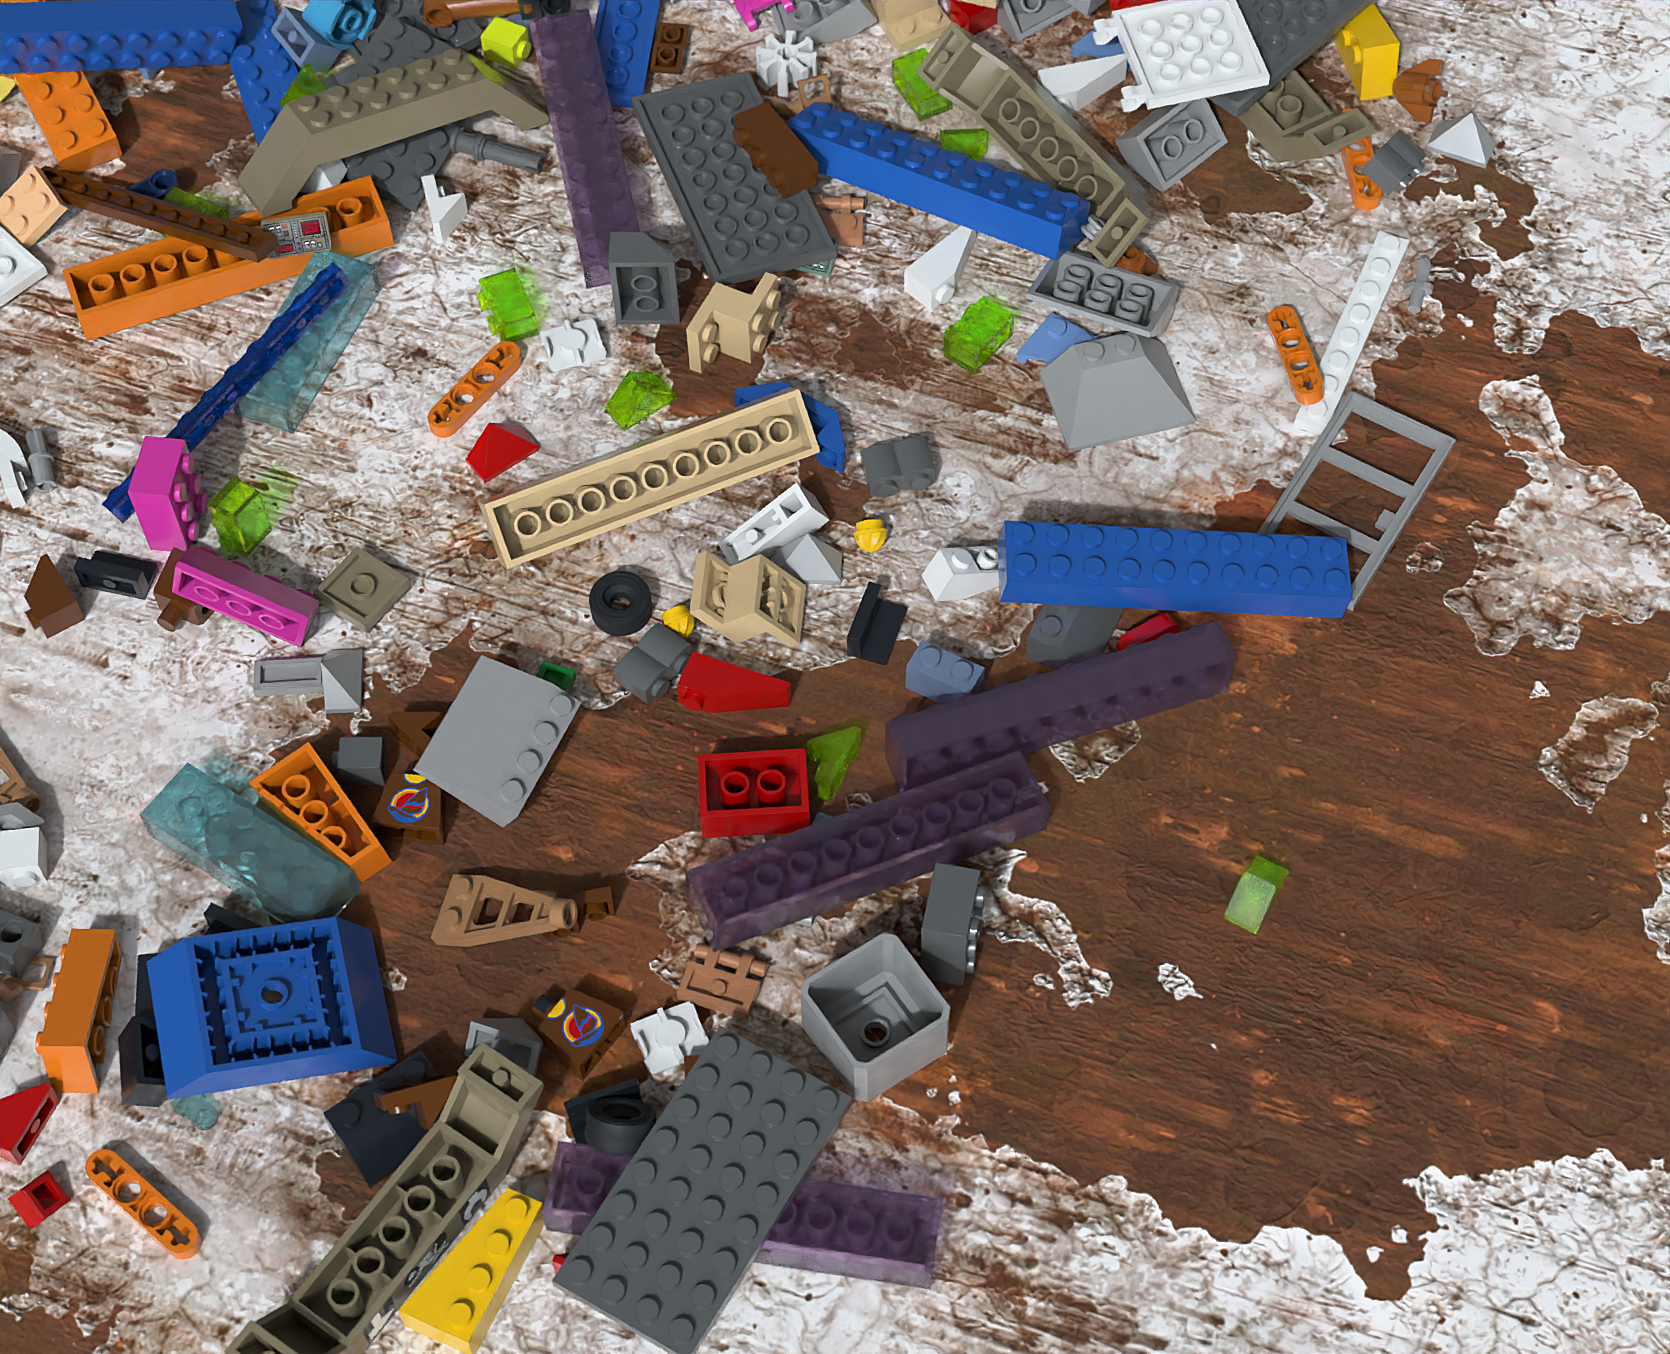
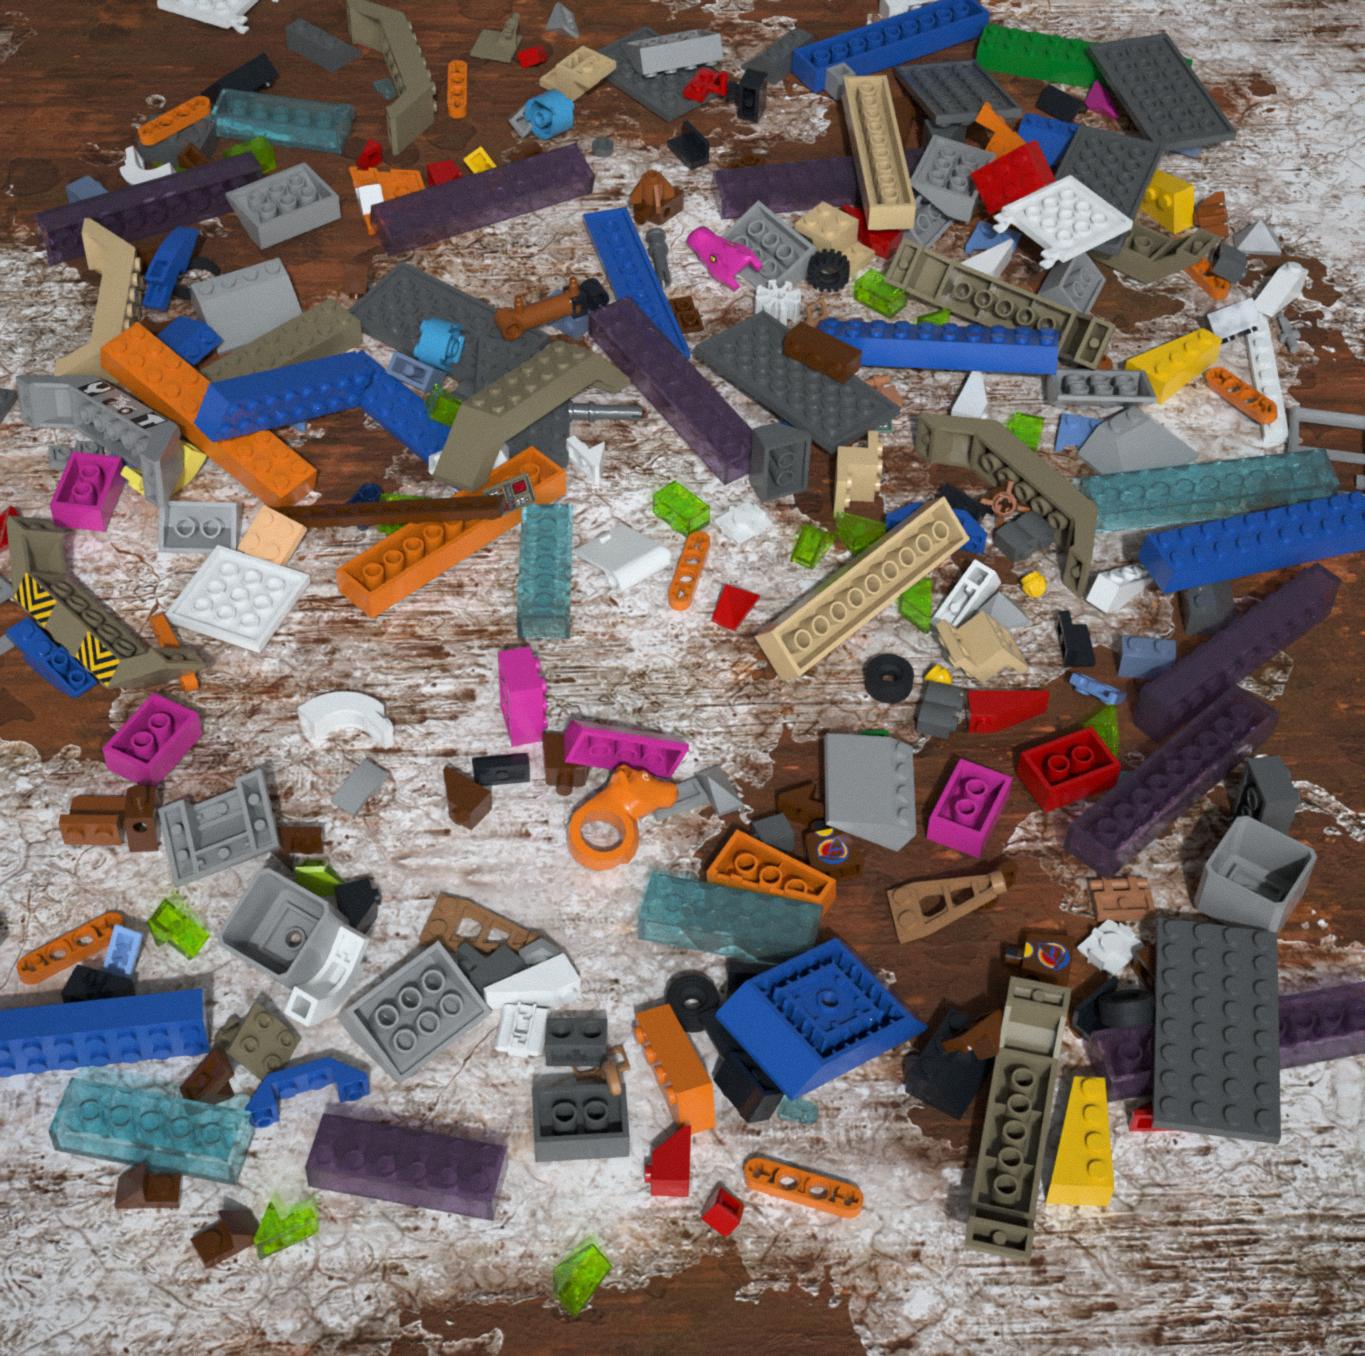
camera: 25 degrees left, 10 degrees down
light grey axle [25,429,56,493] -> none
clear blue plate [102,262,351,523] -> none
clear neon green brick [207,477,272,558] -> none
dark tan plate [313,546,411,633] -> none
light grey slope [464,1018,543,1076] -> none
neon yellow brick [480,16,531,69] -> none
light grey bush [1080,214,1106,241] -> none
red beam [1116,613,1180,662] -> none
none -> orange animal [566,764,679,871]
none -> white door [574,524,671,594]
none -> black tyre [665,975,720,1033]
none -> black tyre [808,249,850,293]
none -> clear neon green slope [835,511,887,555]
none -> clear neon green slope [898,578,932,634]
none -> dark tan slope [915,413,1098,599]
none -> dark pink brick [926,758,1013,858]
none -> black panel [937,482,994,525]
none -> dark orange brick [979,479,1030,529]
none -> medium blue wing [1069,672,1127,706]
none -> clear light blue brick [1079,448,1340,534]
none -> yellow wedge [1125,328,1222,405]
none -> brick [1205,297,1262,344]
none -> white slope [1254,261,1309,317]

